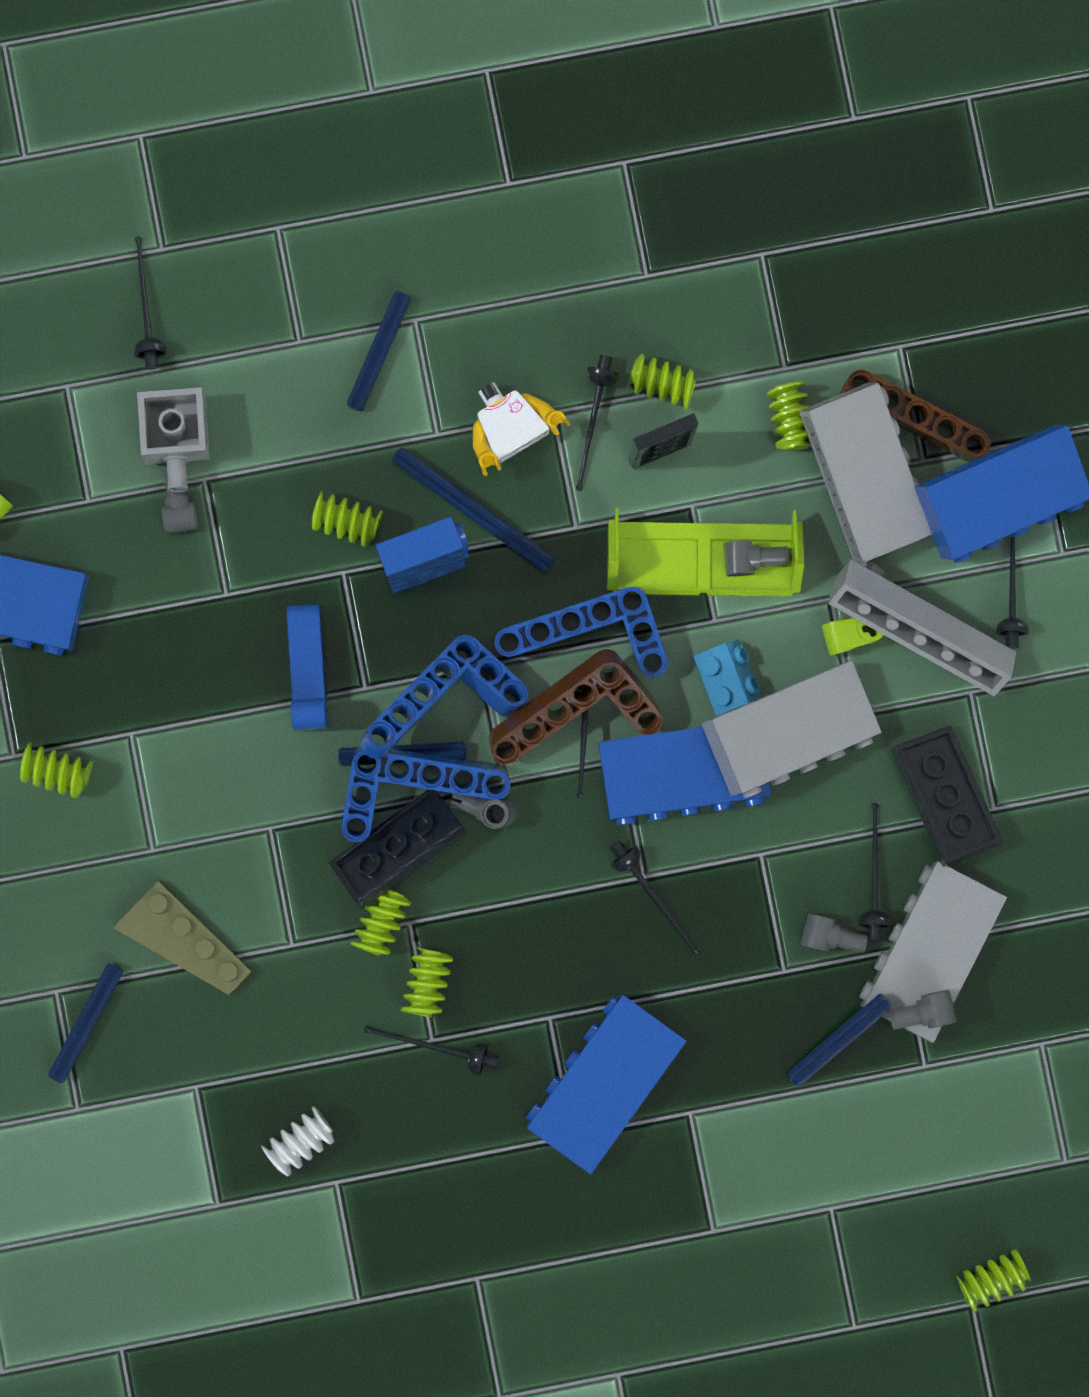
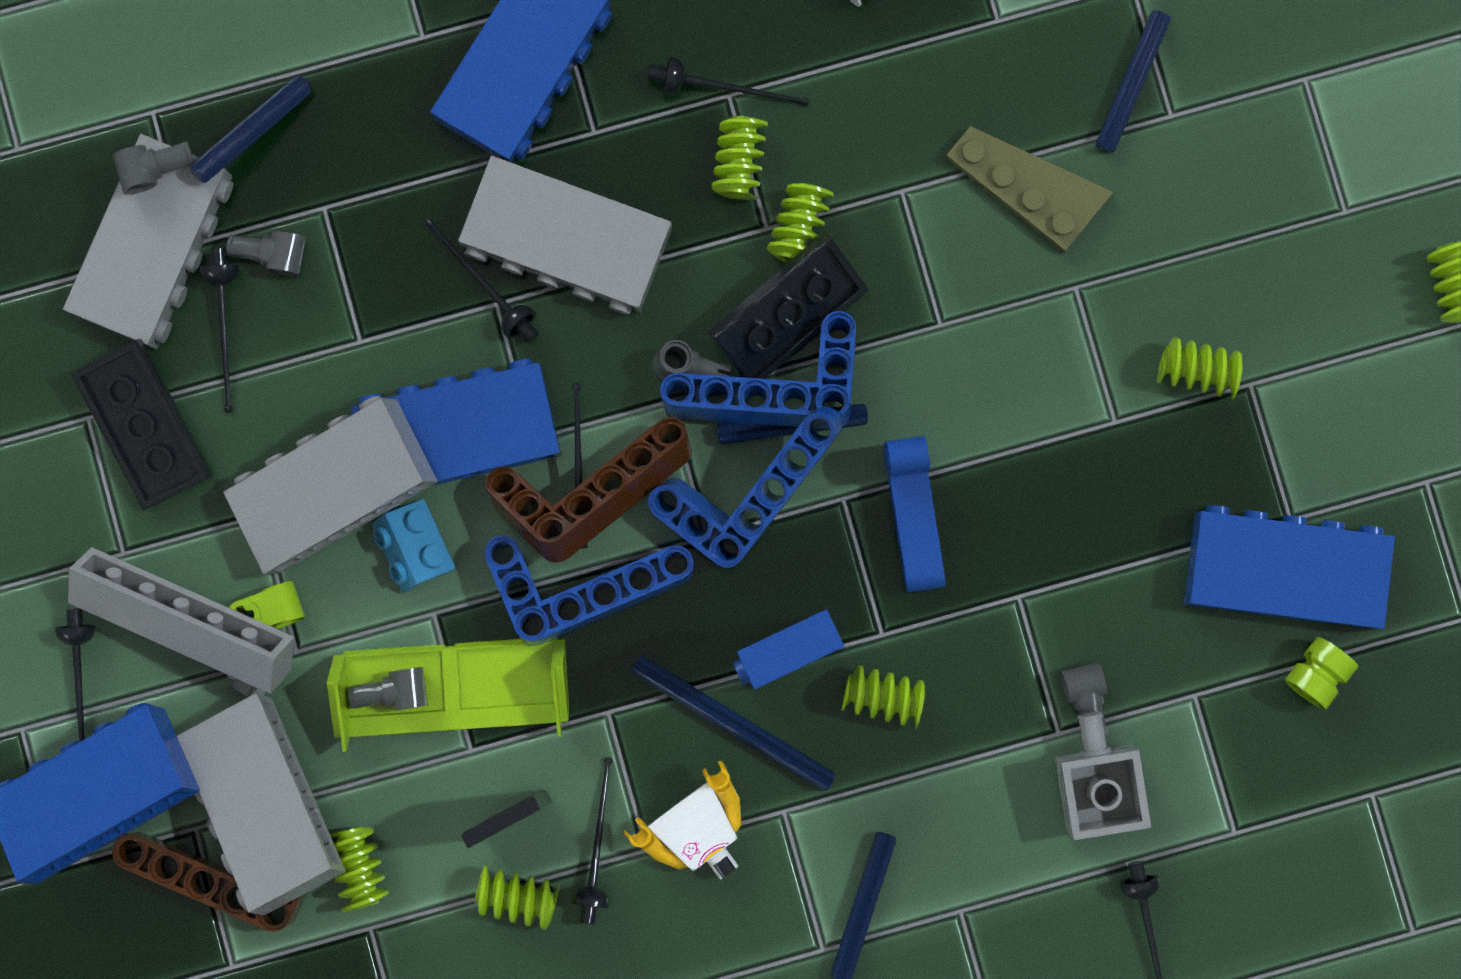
camera: 175 degrees left, 0 degrees up
none -> light grey brick [458,155,672,315]

